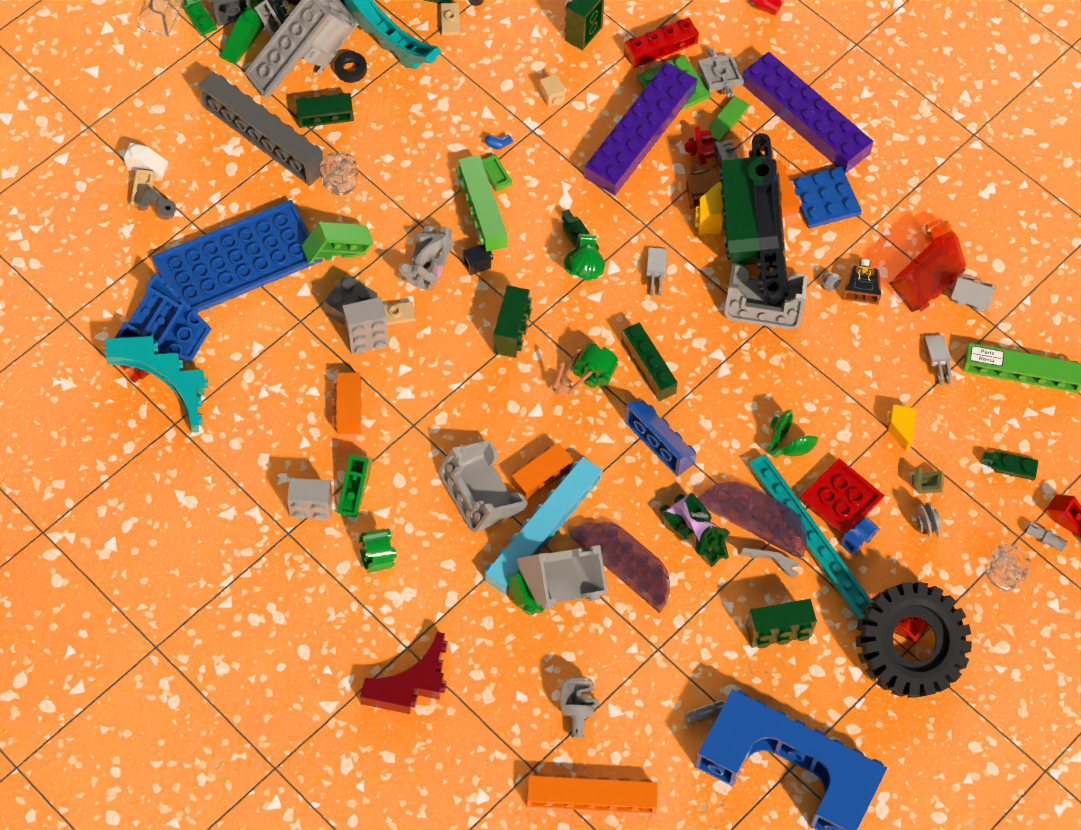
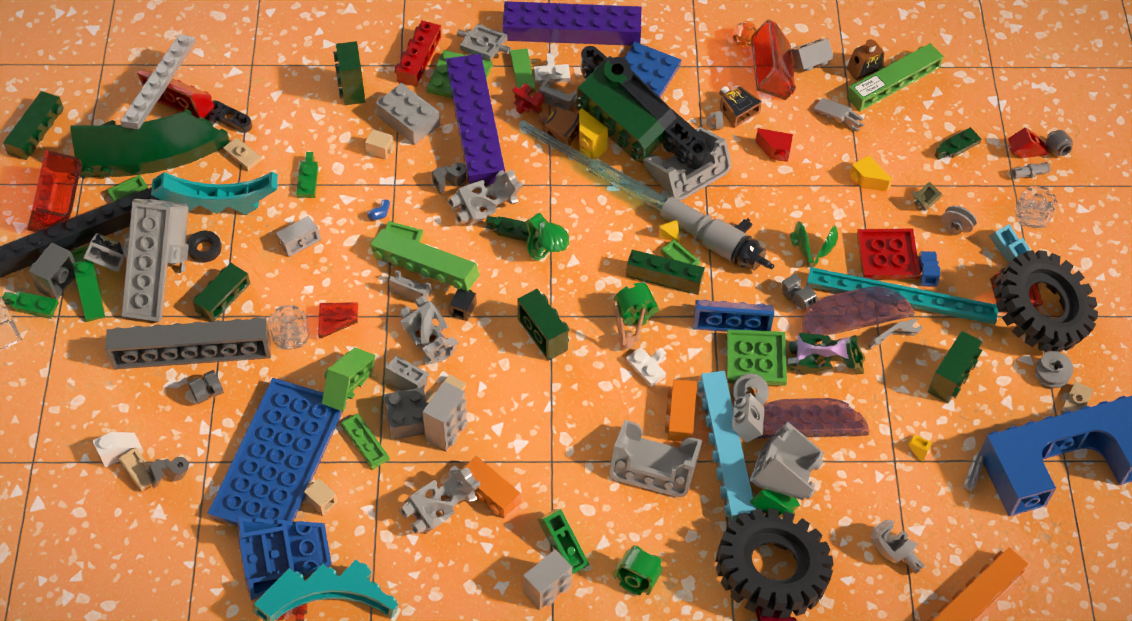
camera: 45 degrees left, 5 degrees down
light grey arm [646,247,667,296] -> none
none -> dark grey wheel [188,370,224,404]
none -> light grey hinge [276,216,322,257]
none -> green hinge [296,152,319,198]
none -> tan brick [304,478,338,516]
none -> clear red wing [318,302,359,339]
none -> bright green tile [341,413,390,470]
none -> light grey brick [376,83,440,145]
none -> light grey hinge [384,355,429,391]
none -> light grey hinge [389,270,433,301]
none -> light grey hips [399,466,481,535]
none -> dark grey leg [432,162,467,194]
none -> light grey hips [448,169,522,226]
none -> piece [518,120,774,271]
none -> white plate [534,53,570,85]
none -> white plate [626,347,667,387]
none -> yellow slope [658,220,680,241]
none -> bright green tile [660,239,701,266]
none -> black tyre [715,508,834,618]
none -> bright green plate [727,329,787,386]
none -> light grey brick [732,393,764,443]
none -> light grey piece [733,373,769,405]
none -> red slope [755,128,793,162]
none -> dark grey leg [782,273,818,310]
none -> dark orange torso [846,39,884,80]
none -> yellow slope [908,435,932,461]
none -> medium azure slope [989,224,1030,263]
none -> light grey piece [1035,351,1073,388]
none -> tan plate [1060,381,1094,414]

